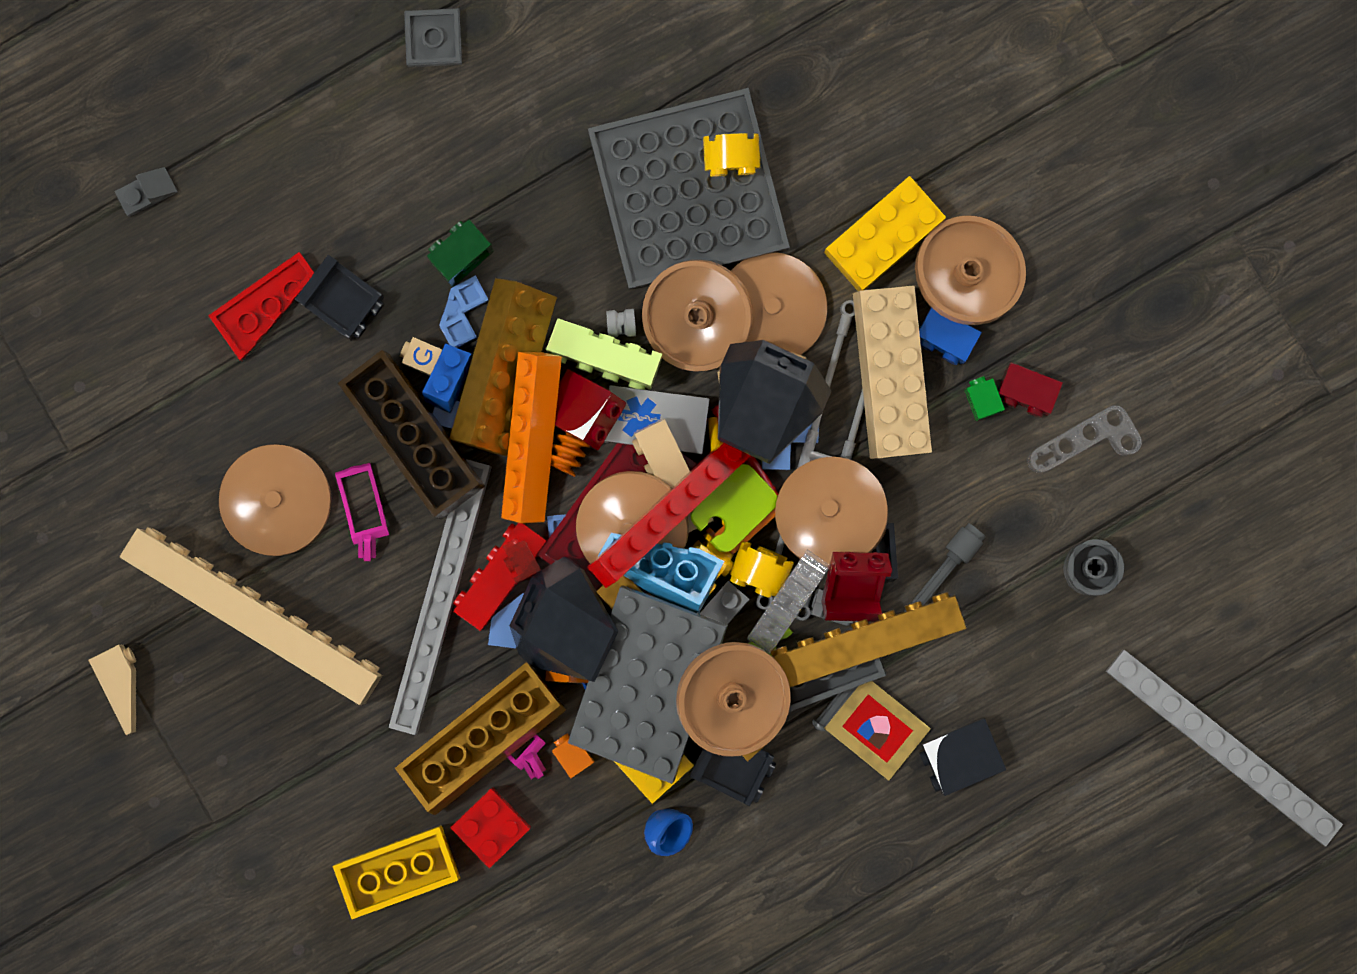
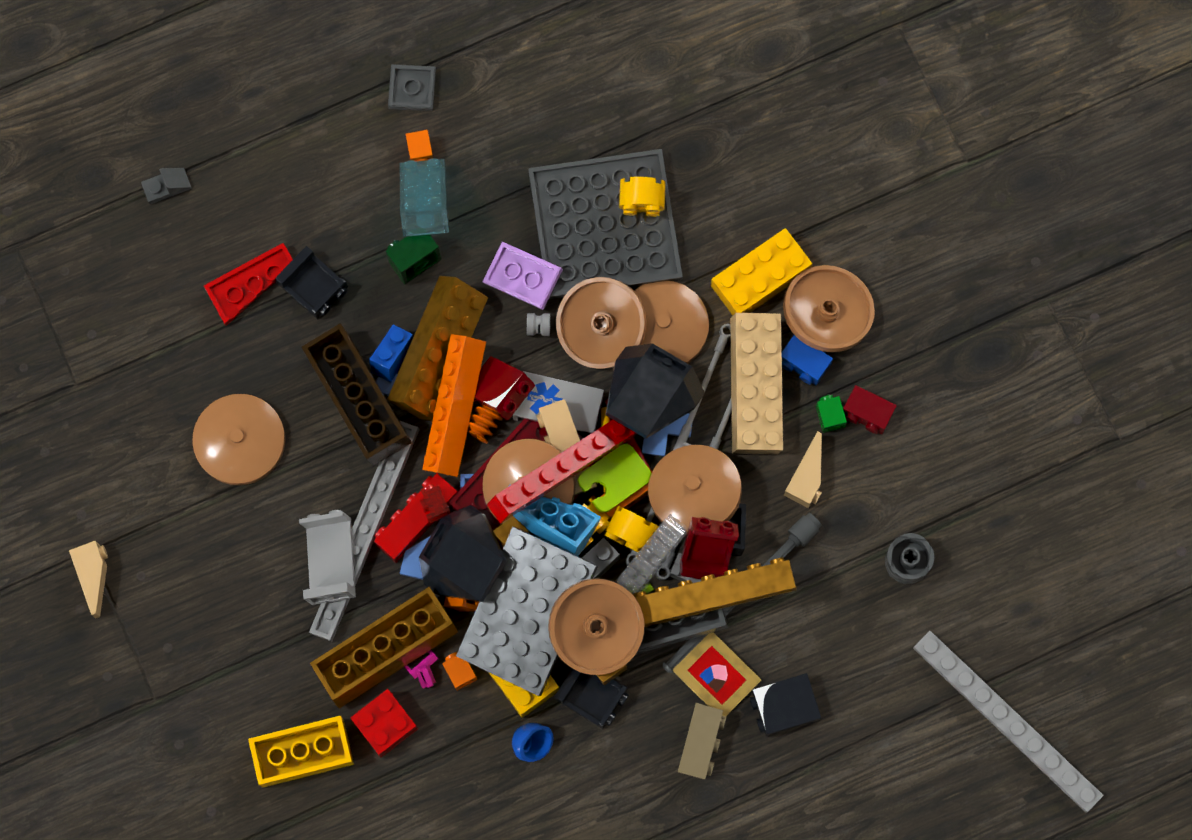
camera: 15 degrees right, 10 degrees down
tan brick [120,527,383,705] -> none
dark pink sword [335,463,389,561] -> none
tan brick [400,337,442,376] -> none
medium blue tile [439,276,489,348] -> none
yellowish green wedge [546,319,662,390] -> none
clear beam [1027,405,1142,473] -> none
none -> light grey panel [299,510,356,605]
none -> clear light blue brick [400,158,449,237]
none -> orange brick [406,130,434,167]
none -> lavender tile [482,242,563,310]
none -> dark tan brick [678,703,727,780]
none -> tan slope [784,431,822,508]

